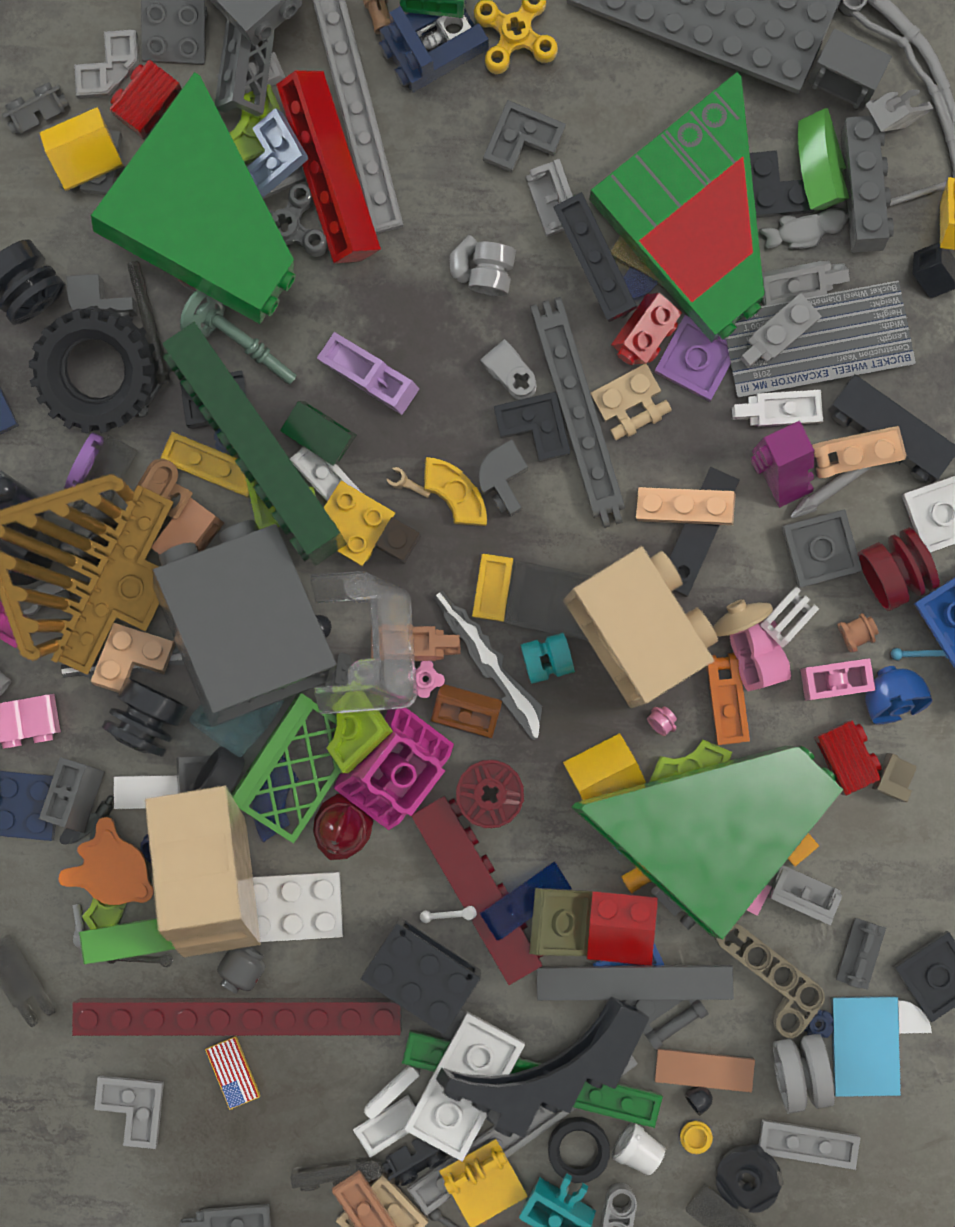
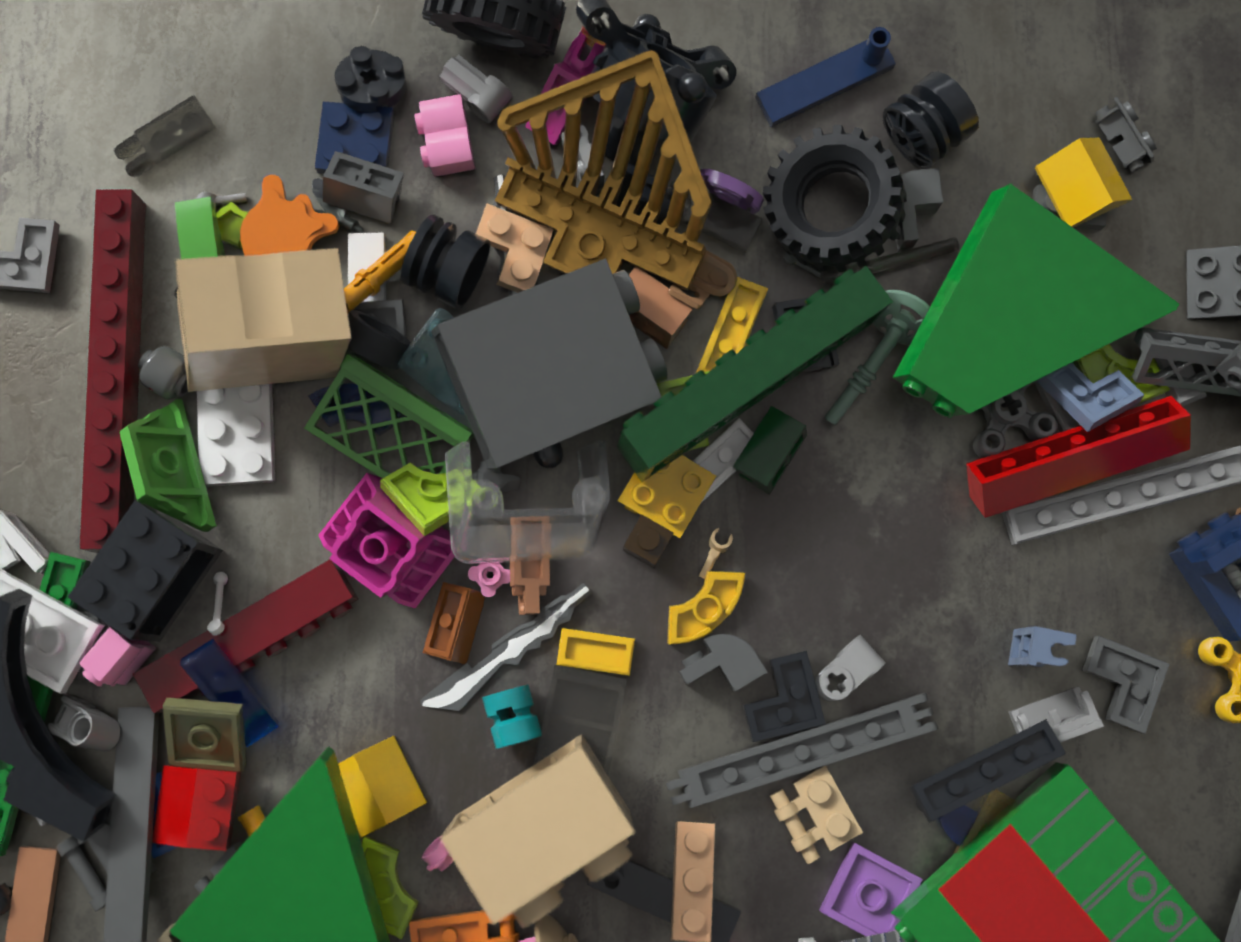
camera: 85 degrees right, 5 degrees down
light grey tile [74,30,139,99] -> none
red brick [109,60,182,139] -> none
tile [205,1036,261,1110] -> none
dark red piece [313,794,373,860] -> none
lavender slope [317,332,419,415] -> none
light grey arm [449,235,477,283] -> none
dark red wheel [456,760,524,828] -> none
light grey wheel [468,241,516,296] -> none
brick [611,293,682,365] -> none
none -> light grey piece [47,694,120,752]
none -> bright pink brick [80,626,156,687]
none -> bright green wing [120,399,216,532]
none -> light orange pin [344,230,416,314]
none -> sand blue hinge [1008,626,1077,667]

